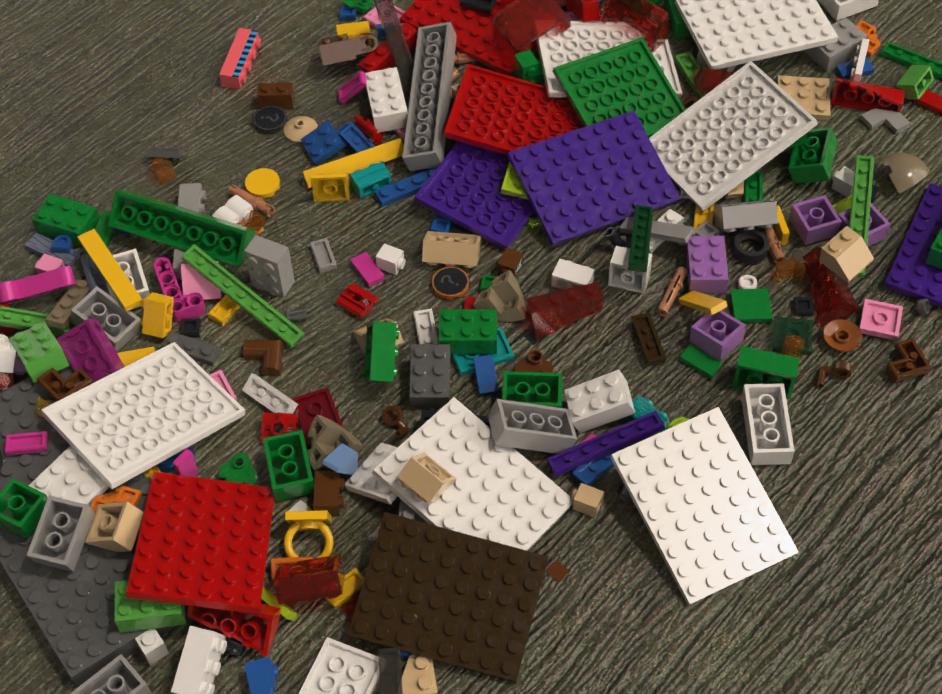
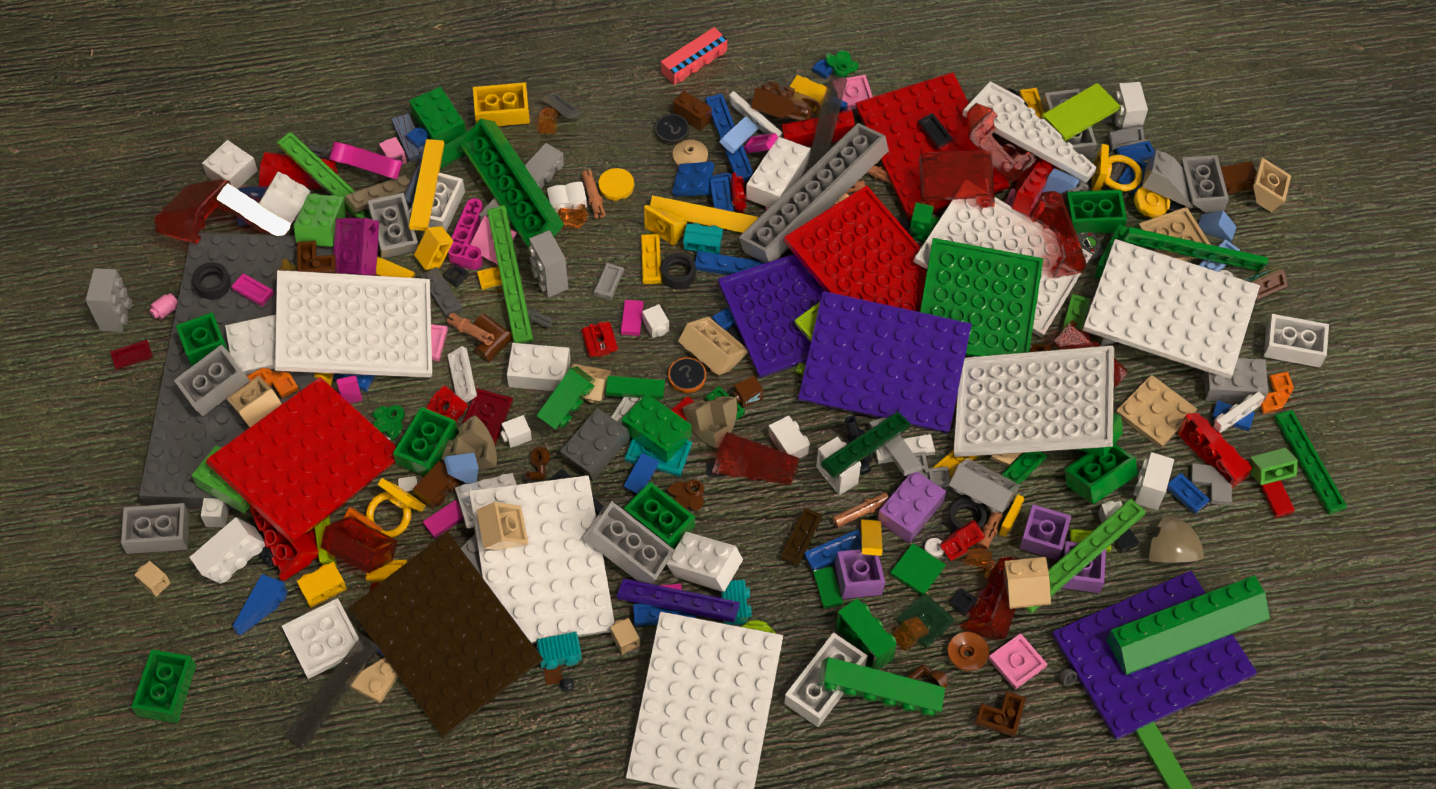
camera: 35 degrees right, 5 degrees up
none -> yellow brick [297,562,347,608]
none -> dark pink tile [423,500,464,539]
none -> nougat pin [447,313,494,345]
none -> yellow brick [473,82,530,126]
none -> white brick [500,415,532,448]
none -> white brick [507,343,571,391]
none -> teal brick [536,631,582,670]
none -> black piece [560,678,574,692]
none -> green tile [606,376,665,400]
none -> yellow tile [641,234,661,284]
none -> black tyre [661,253,696,289]
none -> blue plate [705,94,754,182]
none -> light blue tile [720,116,759,154]
none -> white tile [729,91,783,138]
none -> blue plate [804,529,861,571]
none -> green brick [817,657,945,717]
none -> red slope [940,520,985,561]
none -> white brick [1133,452,1174,510]
none -> blue plate [1167,473,1210,514]

